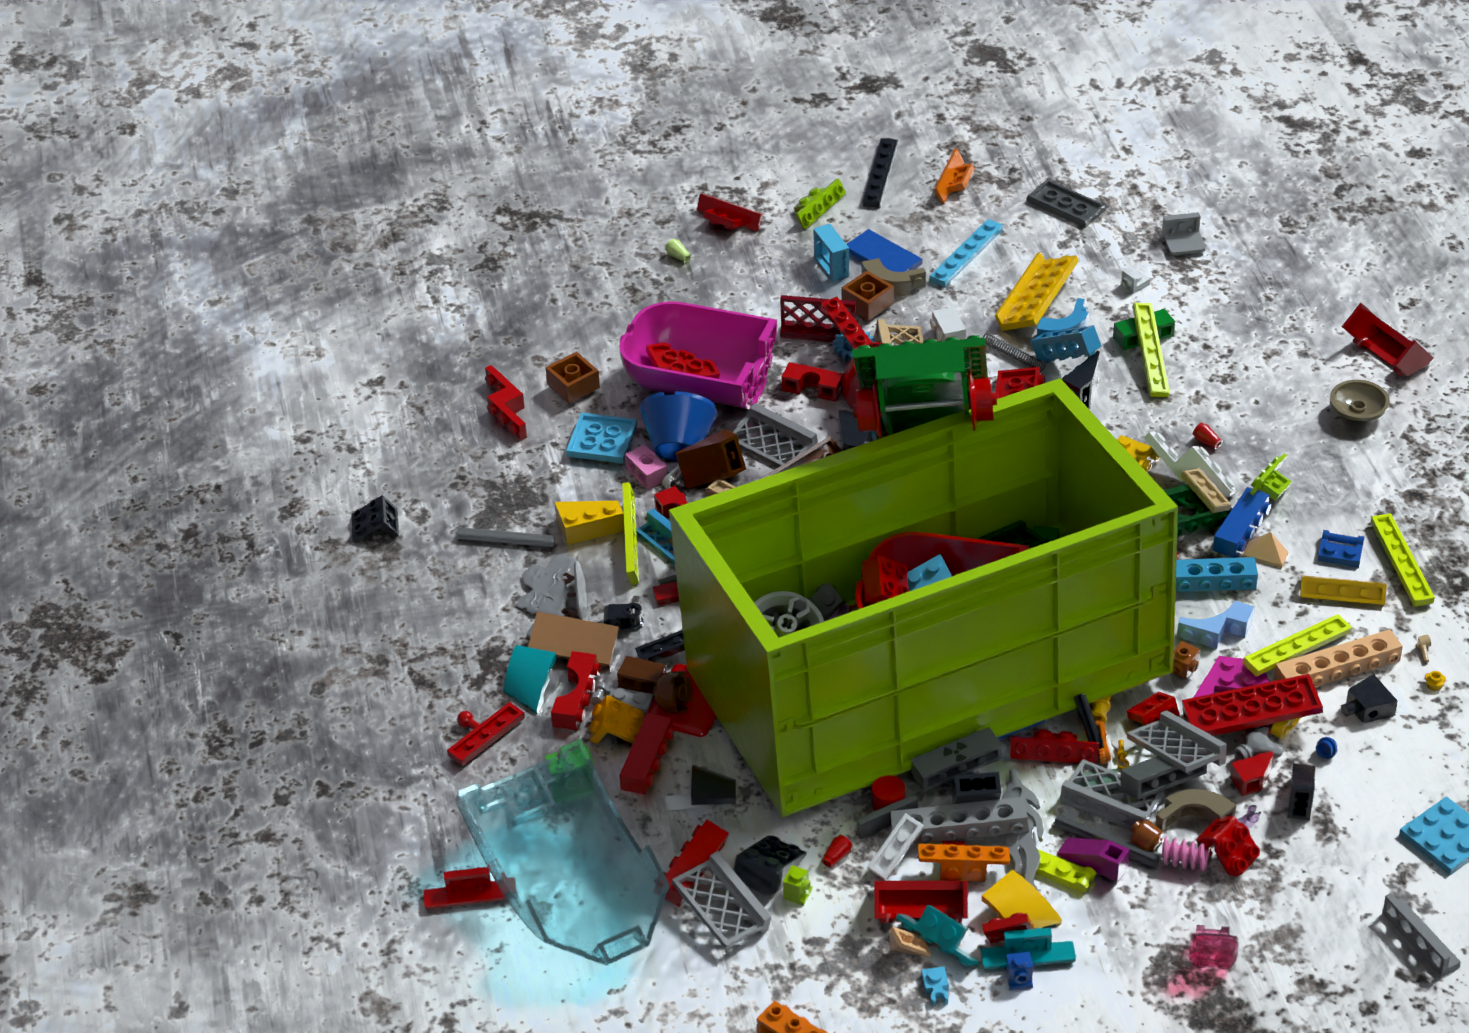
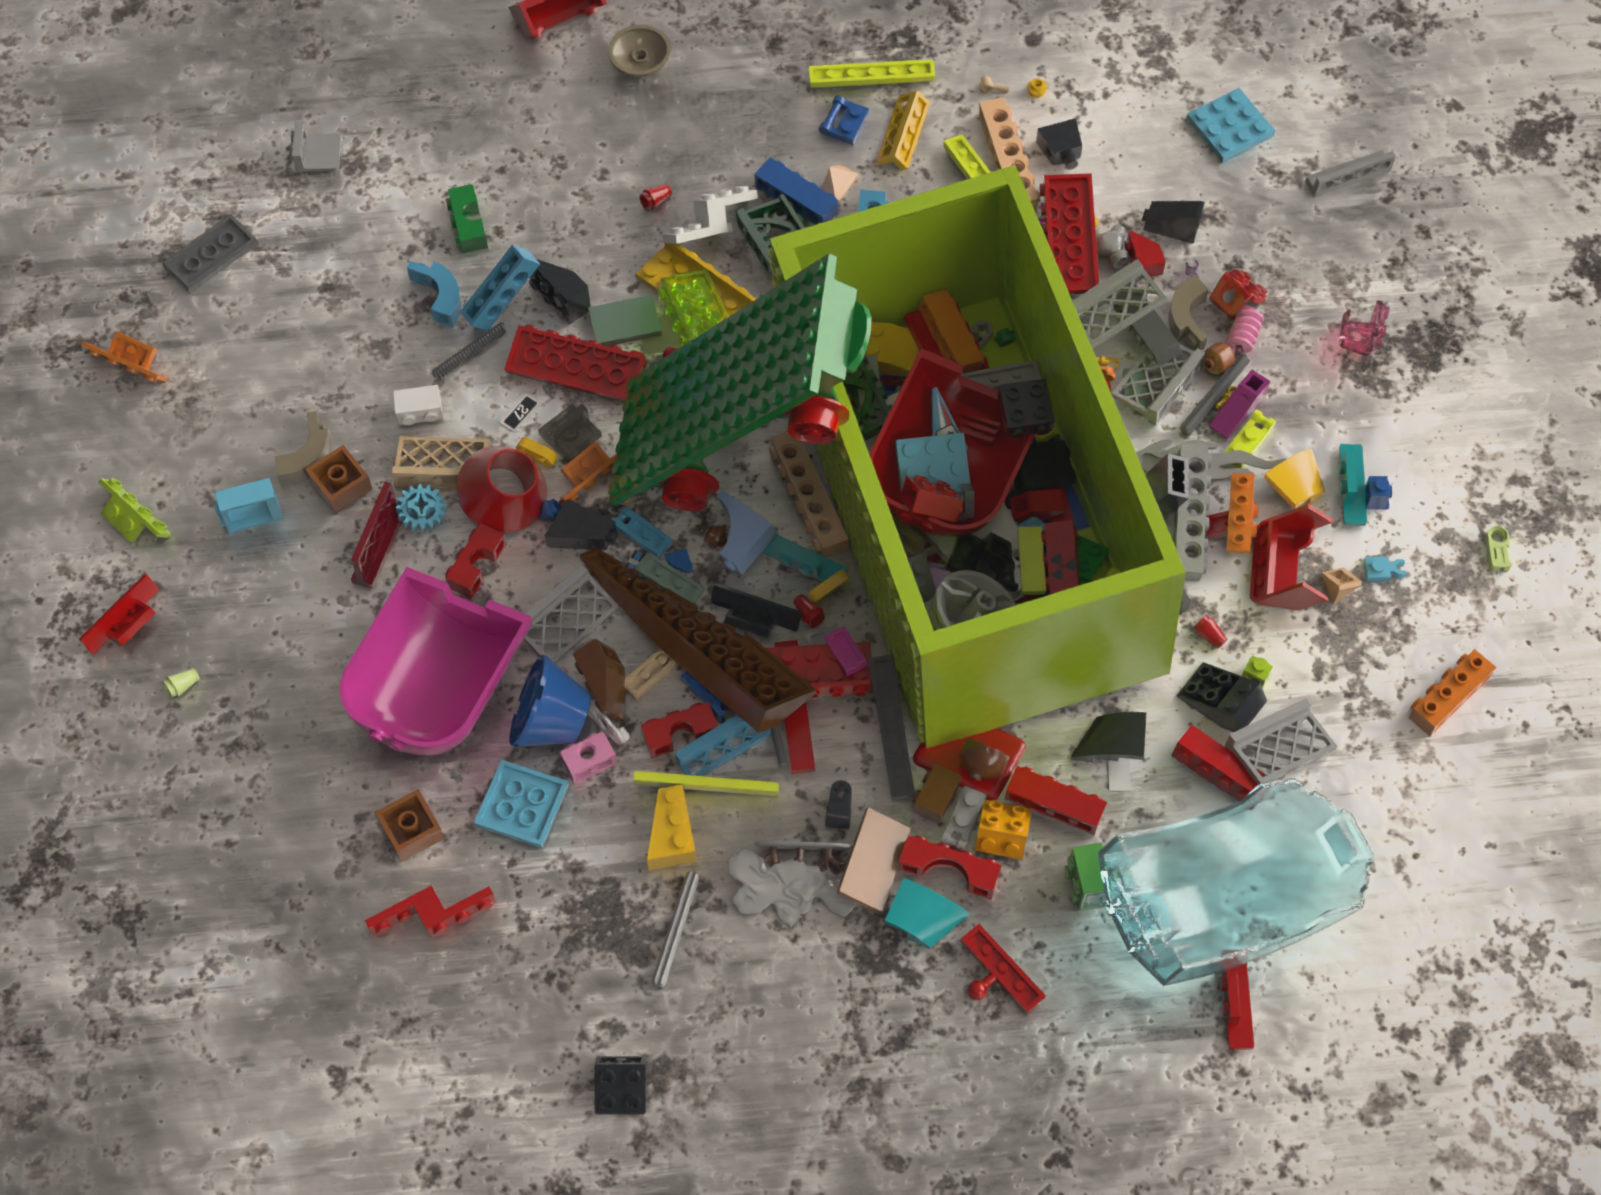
camera: 85 degrees left, 20 degrees up
red plate [646,343,720,379] -> none
red bracket [821,296,872,349] -> none
blue tile [847,229,923,272] -> none
black plate [863,138,898,208] -> none
white tile [866,813,924,881] -> none
teal bracket [896,905,981,967] -> none
medium azure plate [929,219,1003,287] -> none
red plate [982,913,1034,944] -> none
yellow bracket [995,252,1079,331] -> none
white bracket [1121,269,1150,294] -> none
neon yellow tile [1132,303,1170,397] -> none
tan tile [1181,468,1232,513] -> none
lime bracket [1250,453,1292,501] -> none
blue plate [1316,737,1338,759] -> none

